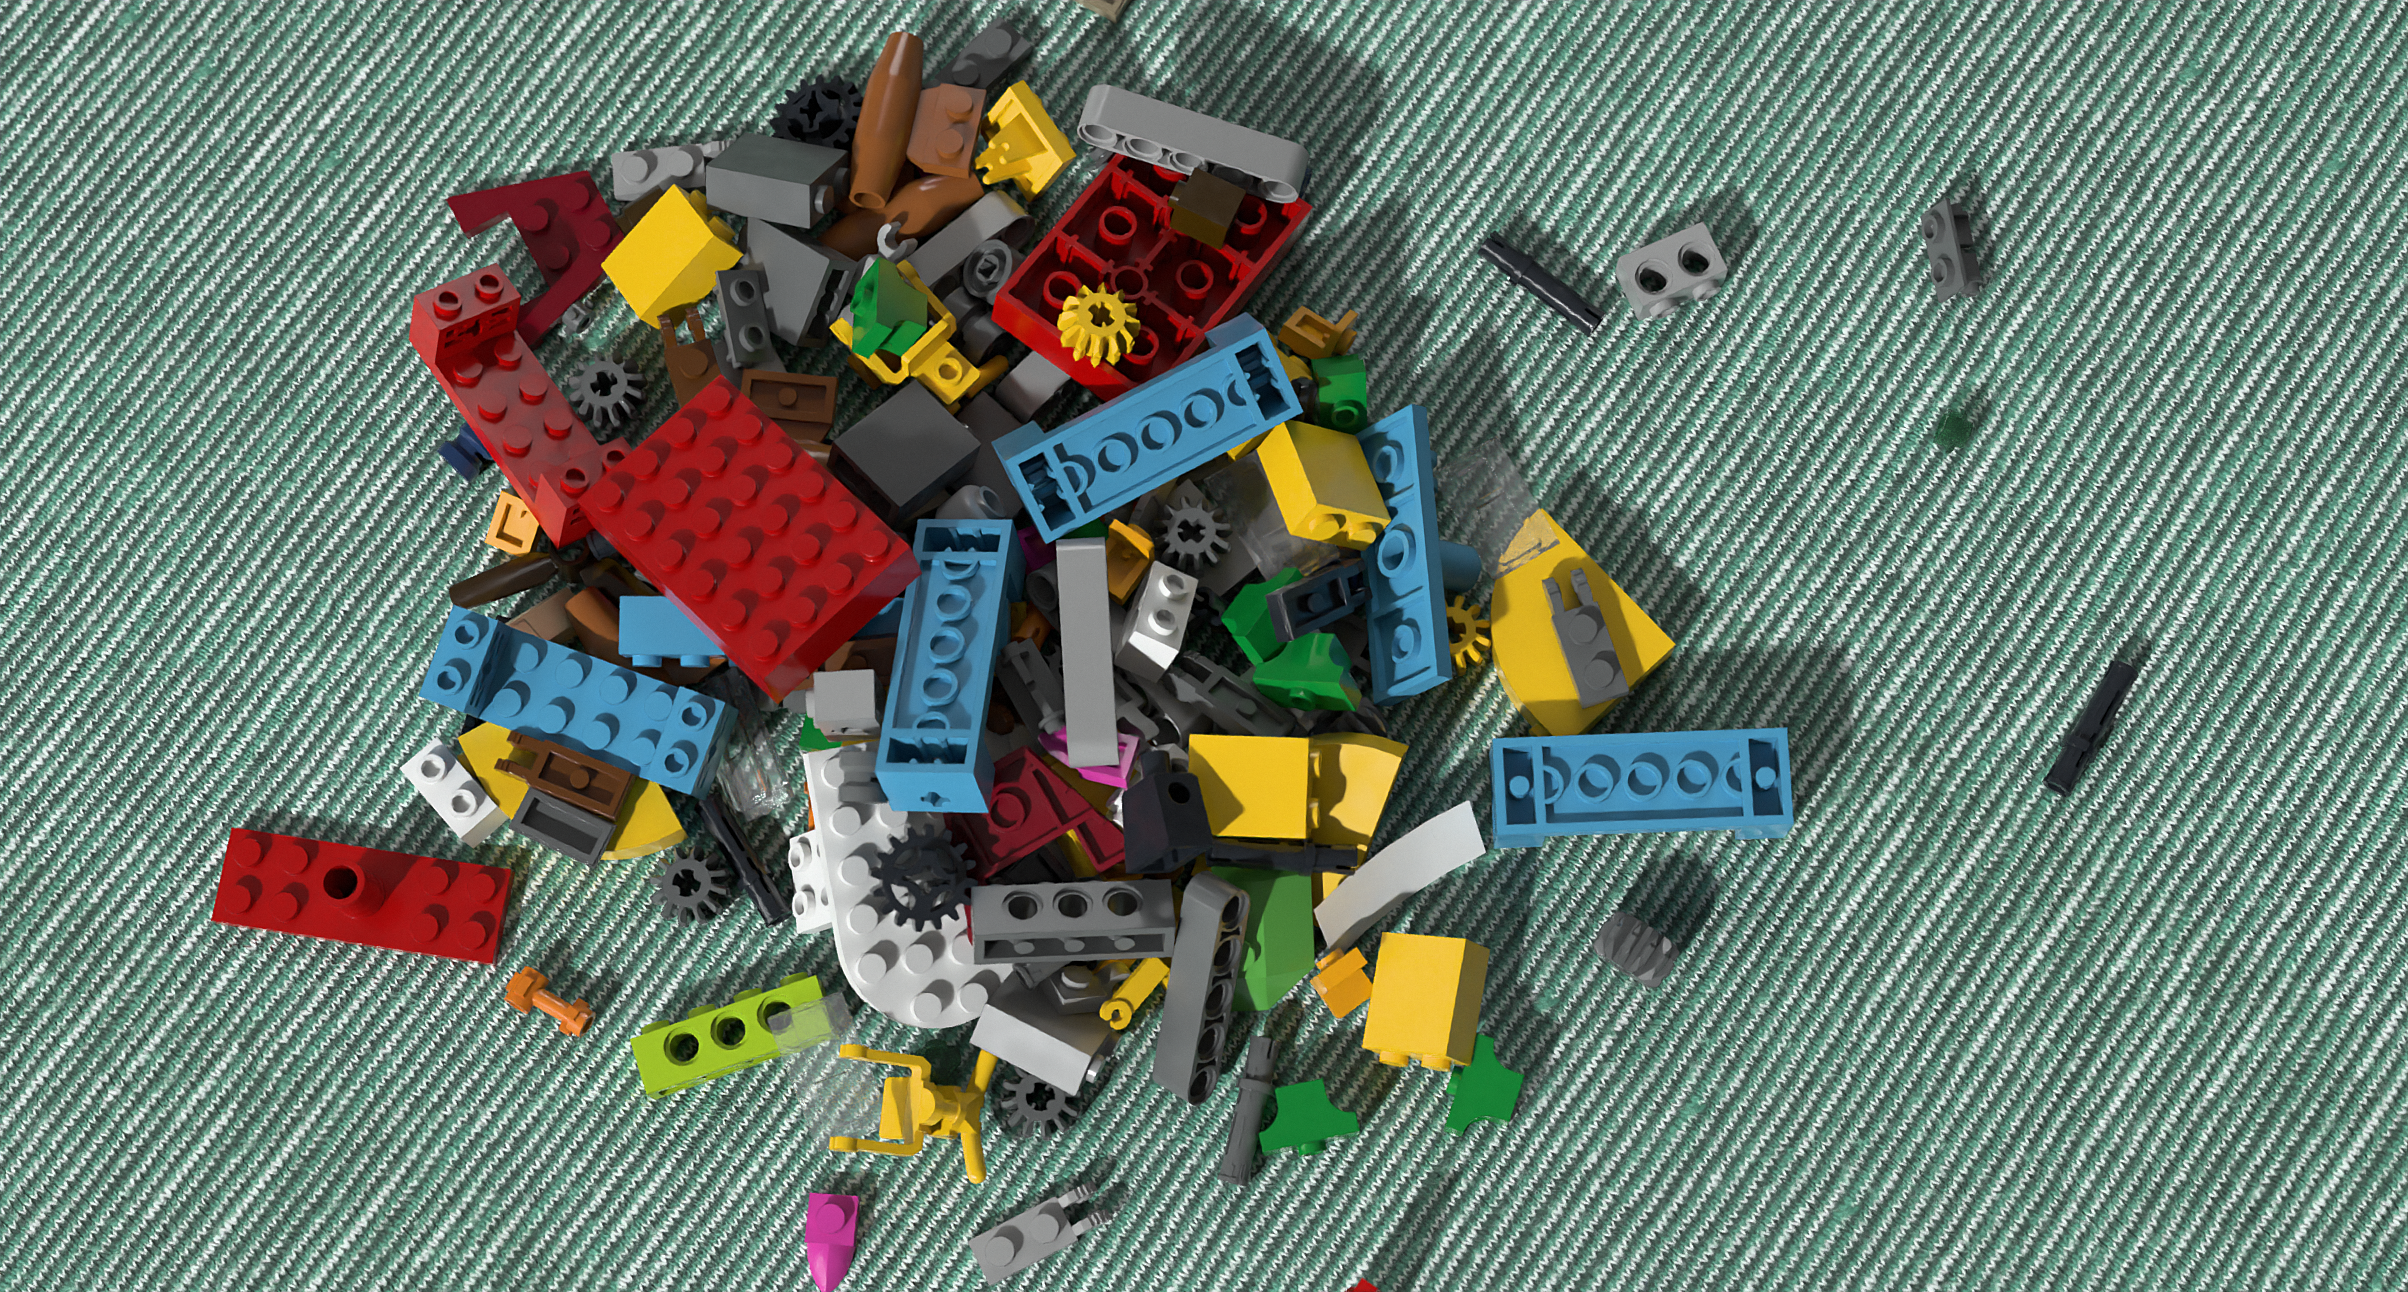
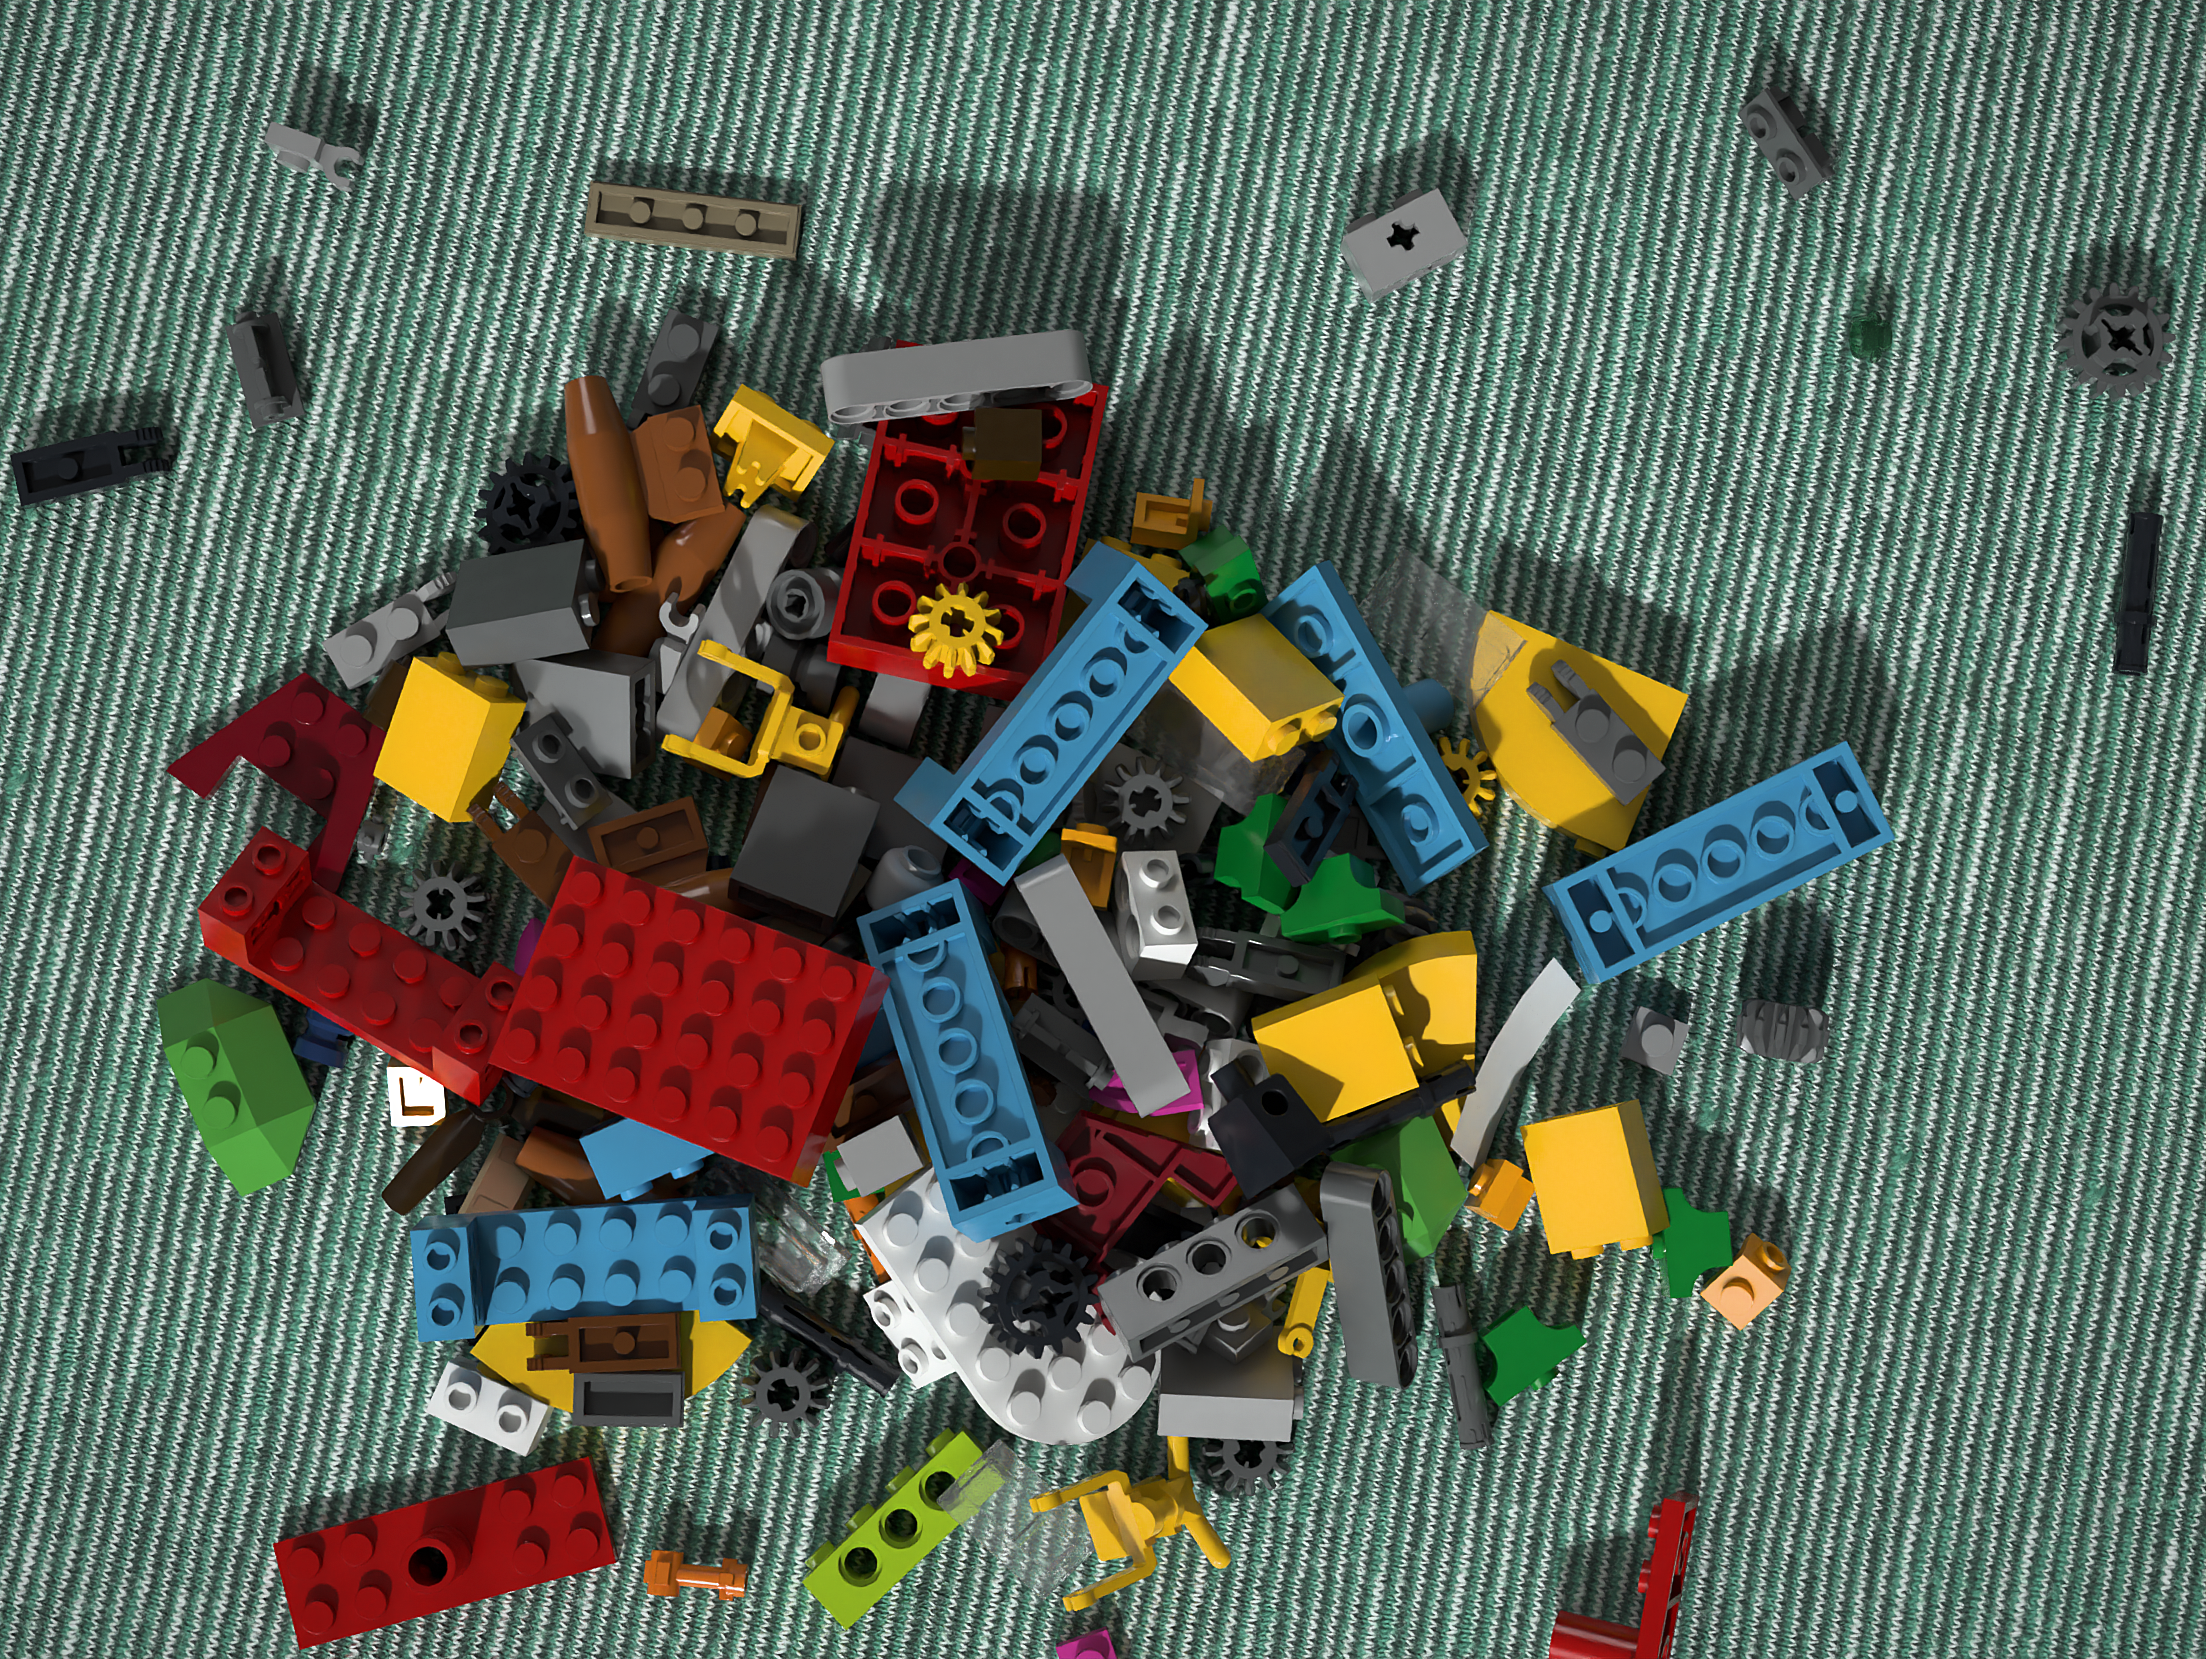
camera: 35 degrees left, 10 degrees up
dark grey wheel [838,751,888,804] -> none
green brick [850,256,928,359] -> none
clear green plate [915,1039,962,1086] -> none
light grey hinge [968,1181,1112,1287] -> none
black pin [1477,230,1607,337] -> none
light grey brick [1615,221,1728,321] -> none
none -> bright green wedge [156,978,317,1197]
none -> light grey brick [1339,187,1468,304]
none -> light grey plate [1618,1006,1690,1076]
none -> light orange bracket [1700,1233,1792,1331]
none -> dark grey gear [2053,282,2176,402]

